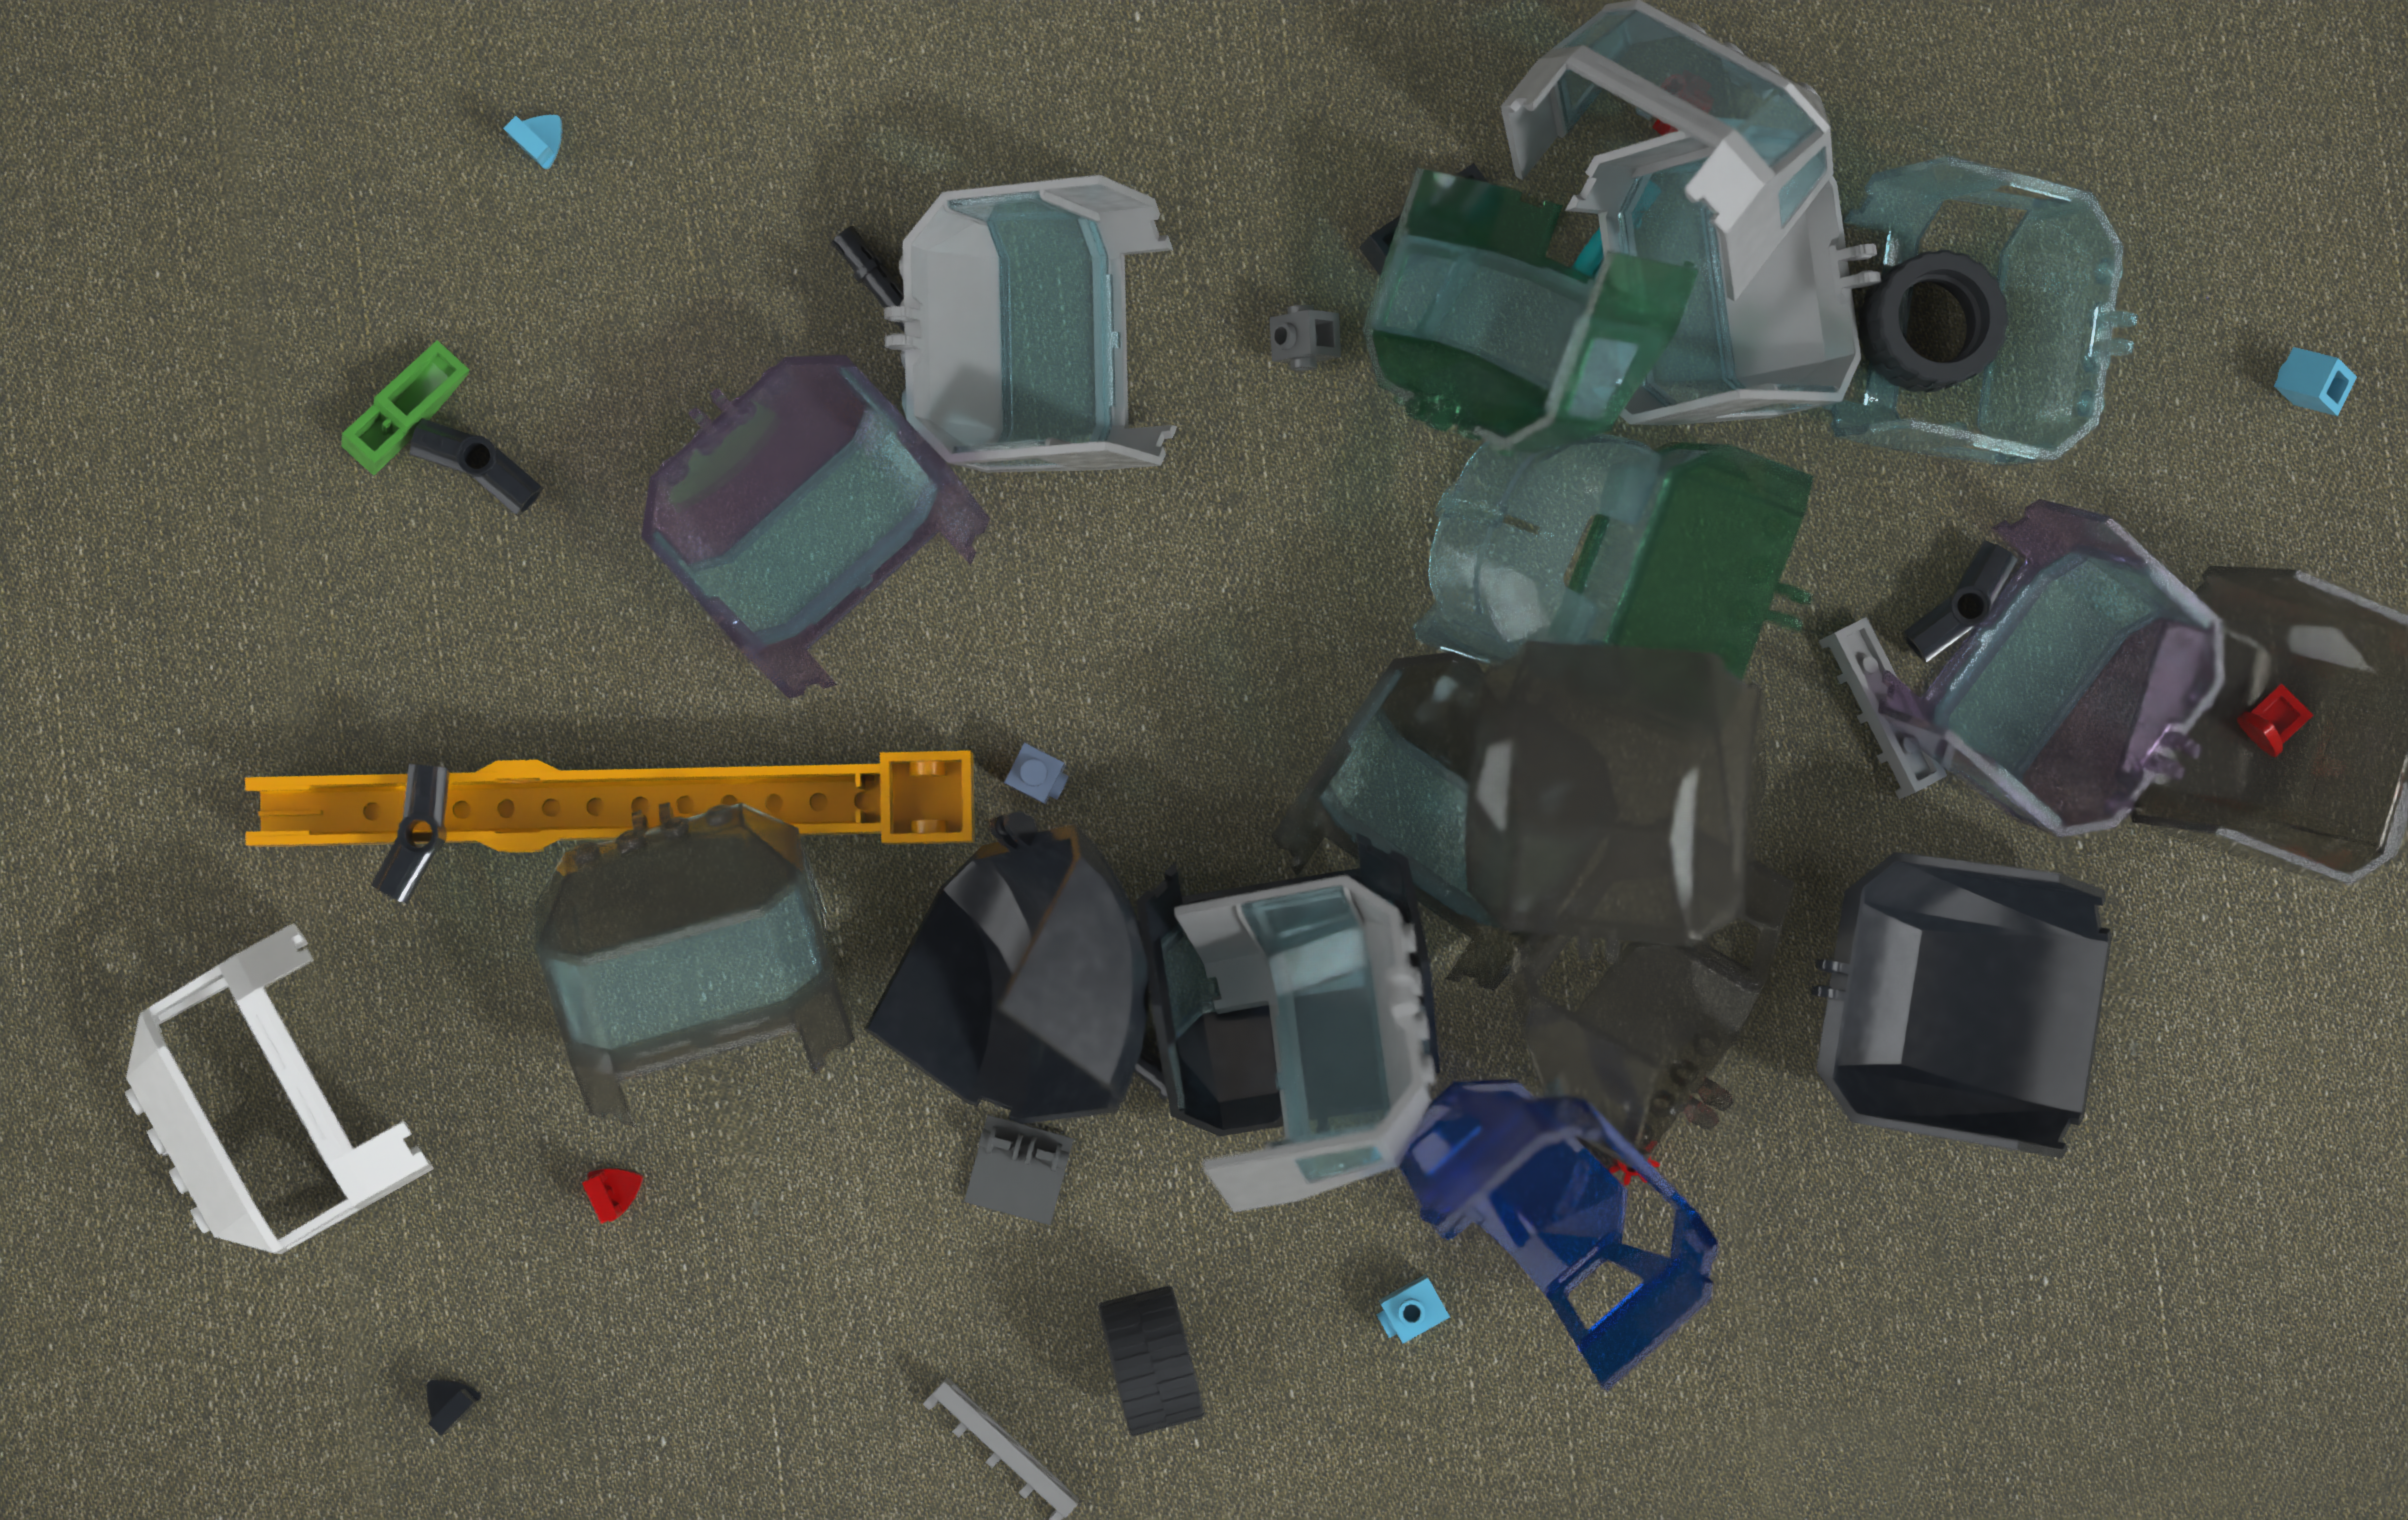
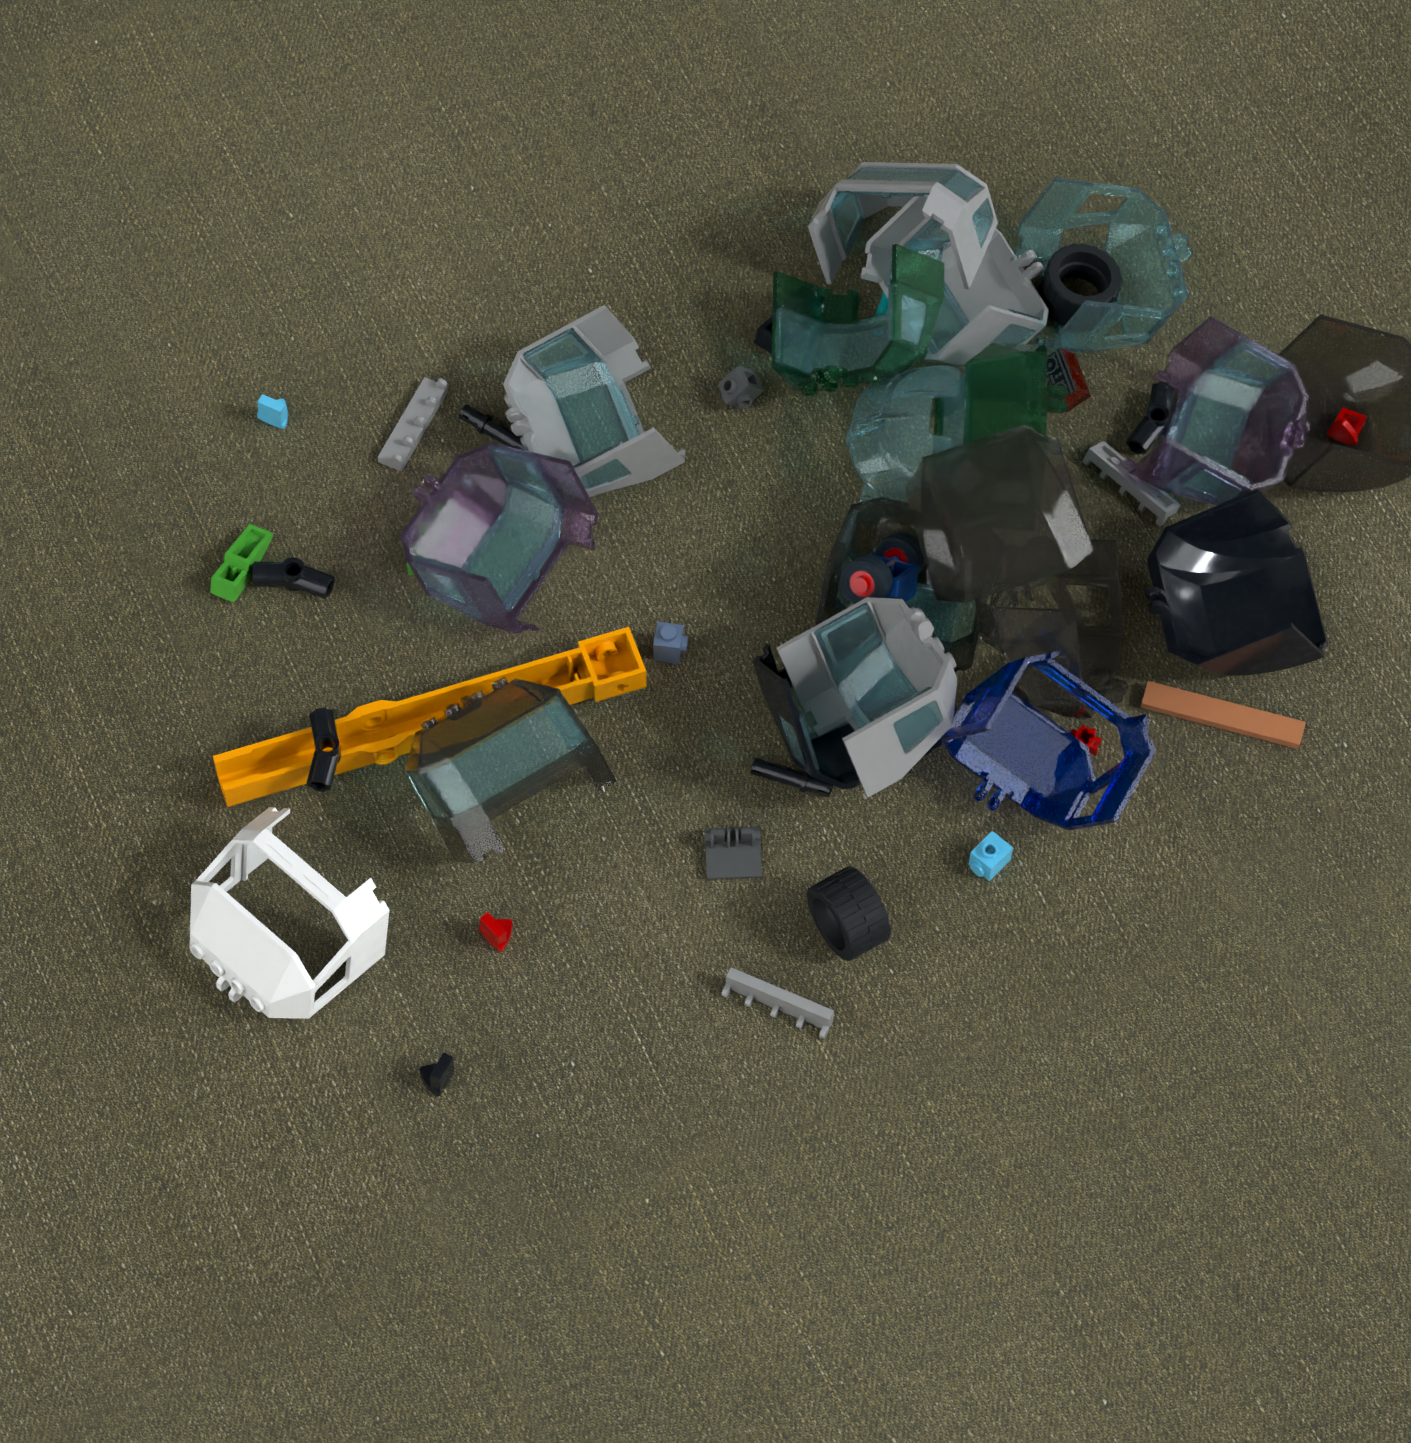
camera: 15 degrees left, 25 degrees down
black windscreen [864,811,1149,1124] -> none
medium azure brick [2274,347,2357,416] -> none
none -> light grey hinge [378,377,448,472]
none -> brick [840,532,926,604]
none -> brick [1037,347,1091,412]
none -> nougat tile [1141,681,1306,749]

